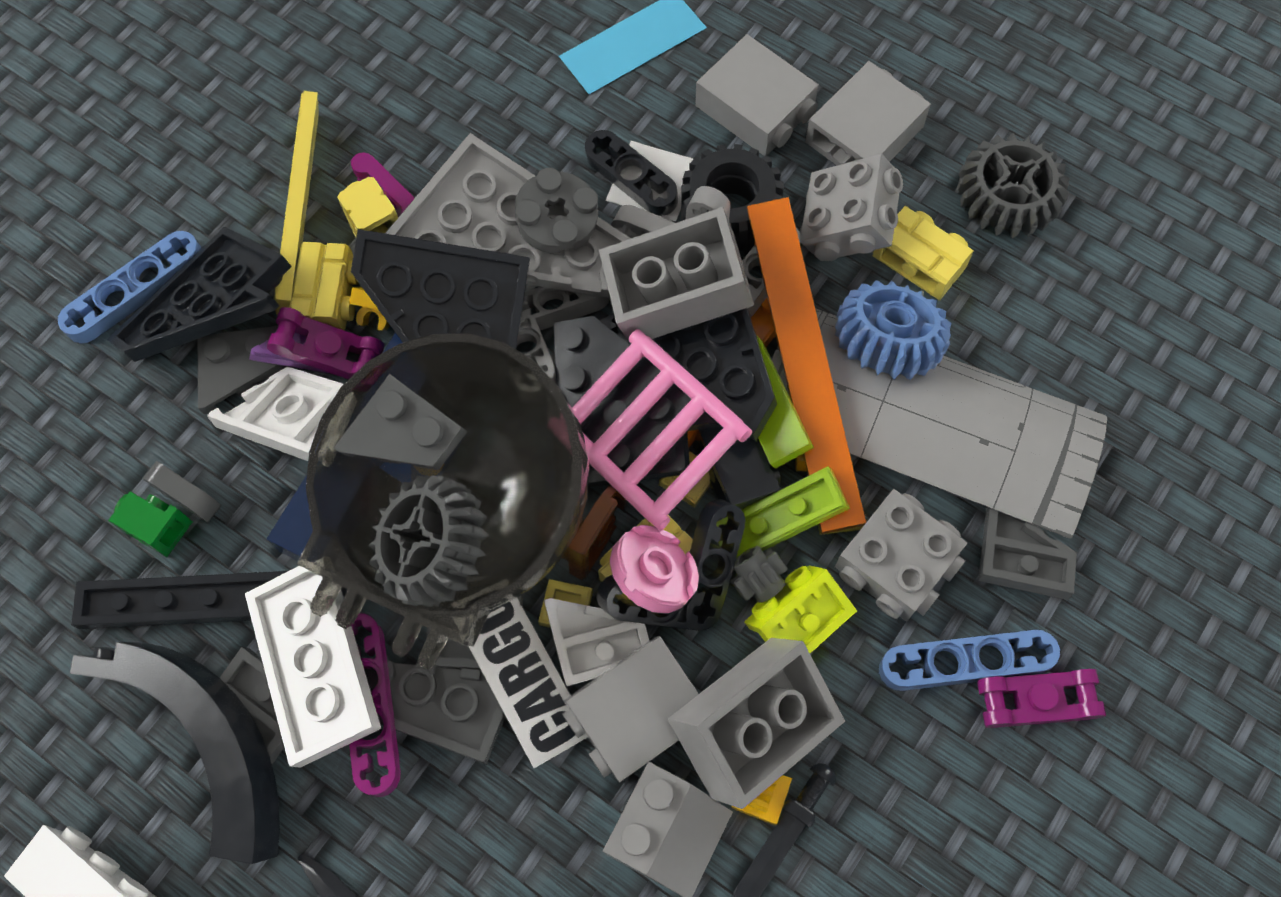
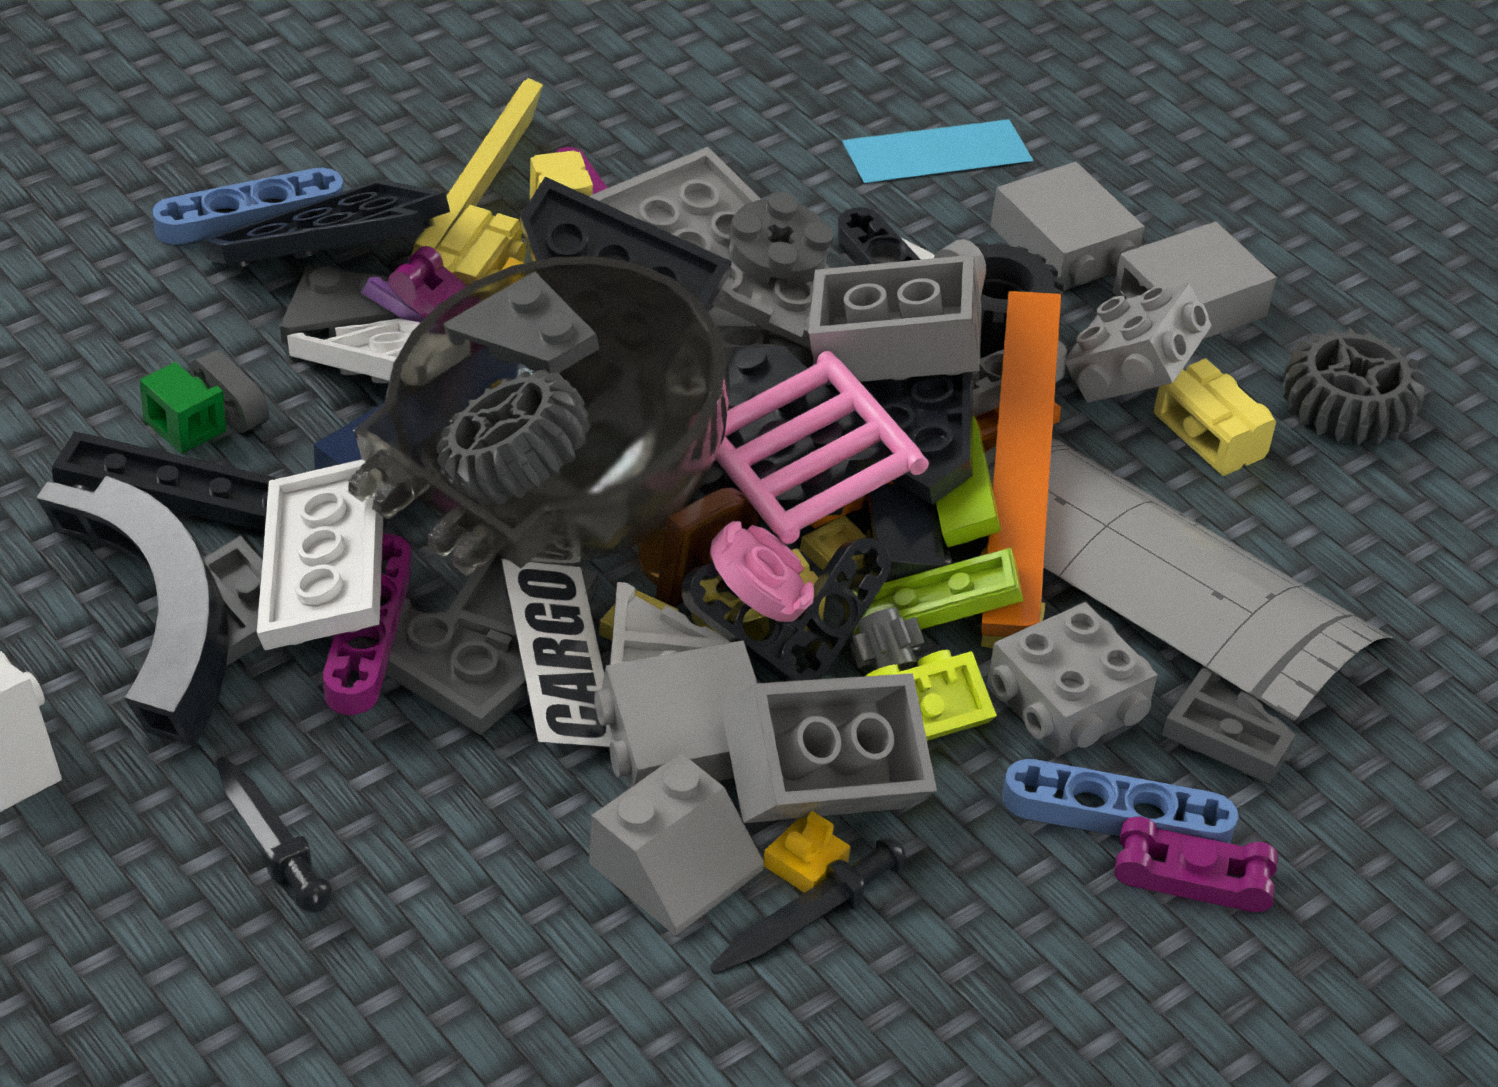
camera: 10 degrees right, 25 degrees down
medium blue gear [835,280,951,380] -> none

